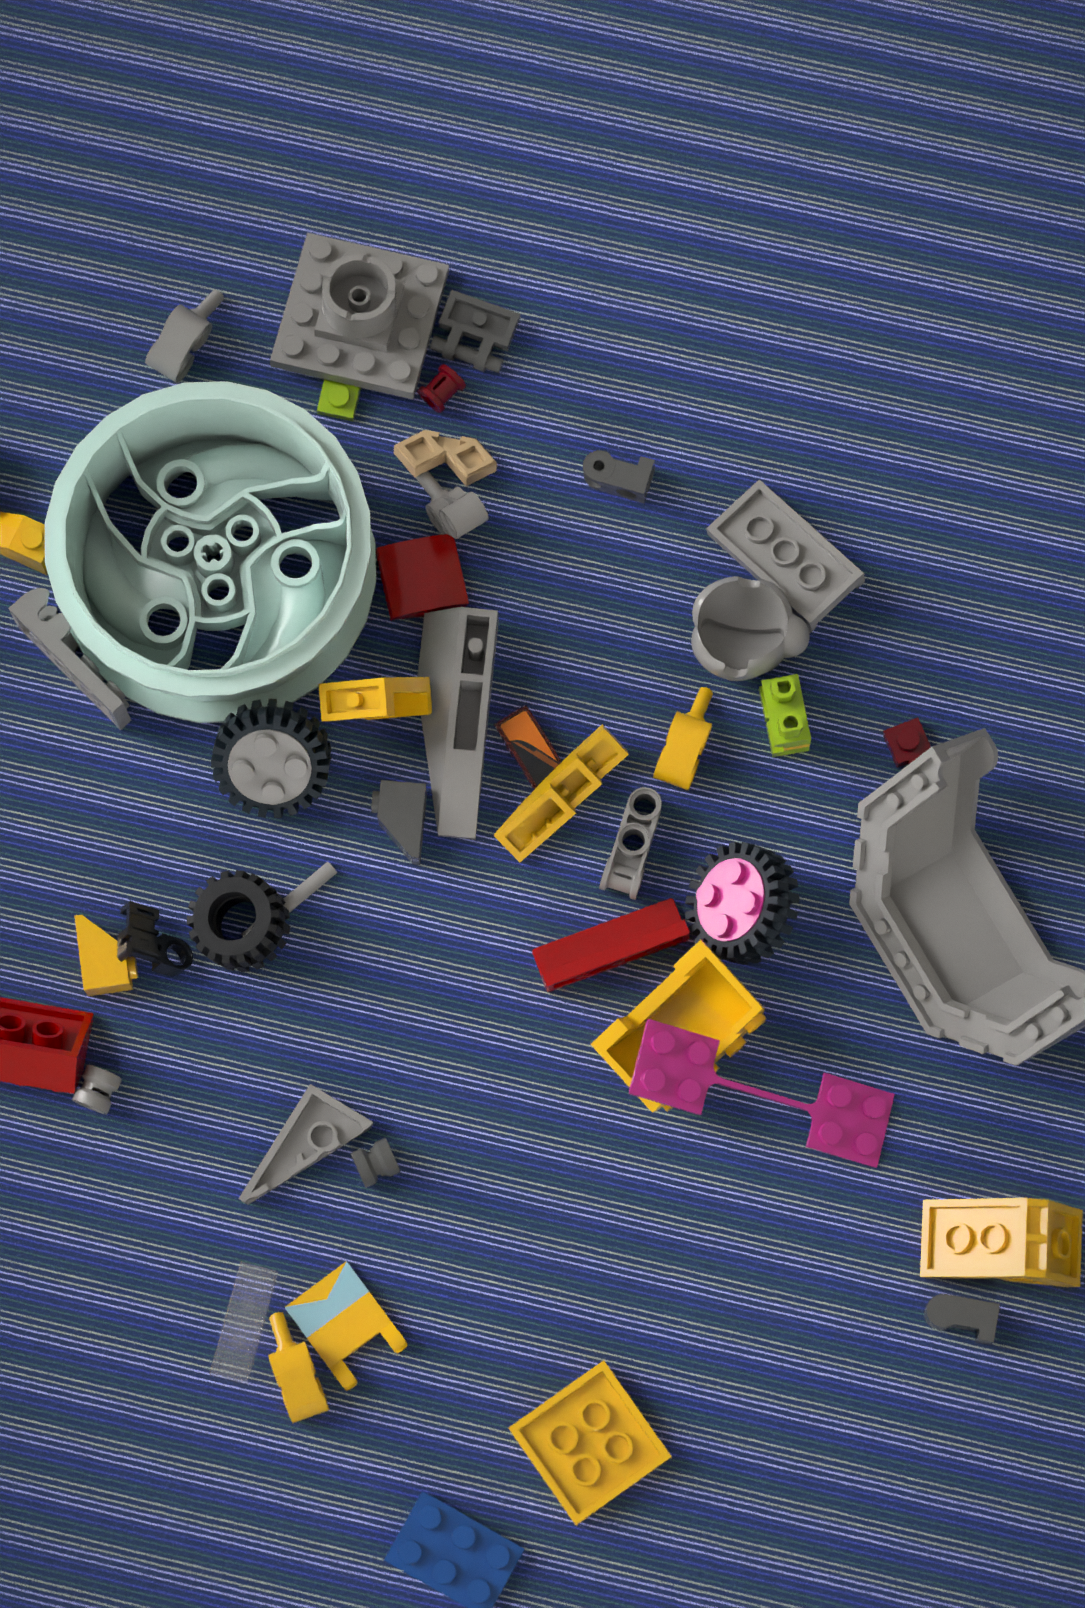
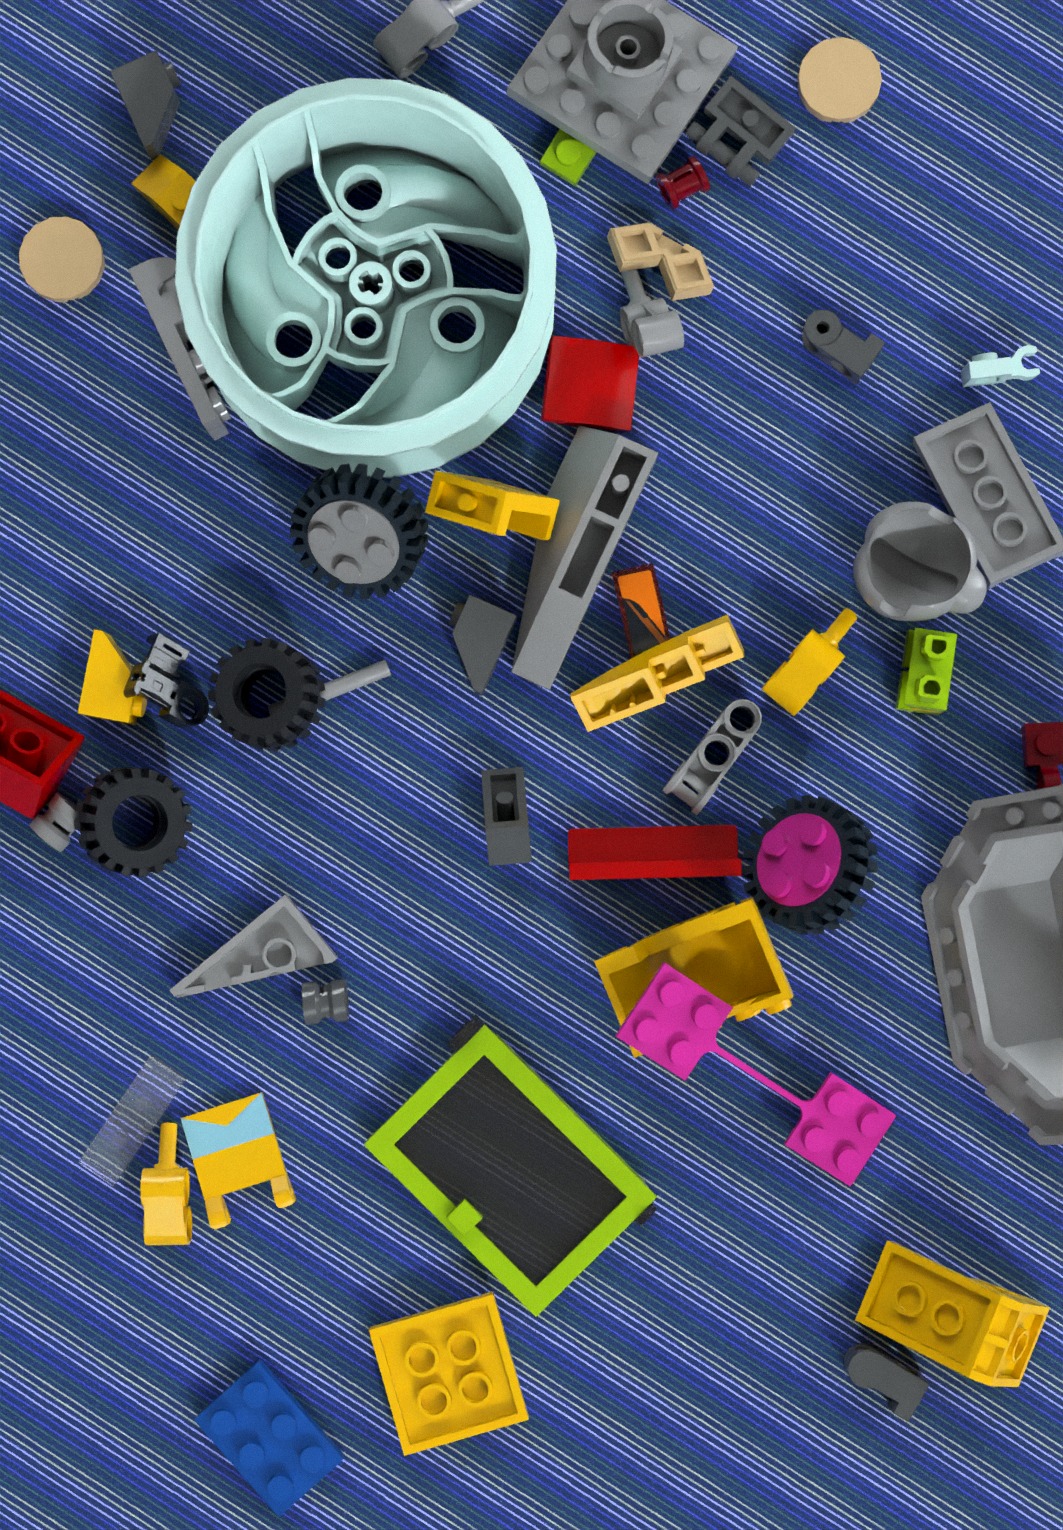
camera: 15 degrees right, 10 degrees up
none -> black tyre [74,767,192,877]
none -> clear smoke door [364,1014,657,1317]
none -> dark grey slope [481,767,532,866]
none -> tan tile [797,37,882,123]
none -> light aqua plate [961,345,1040,387]

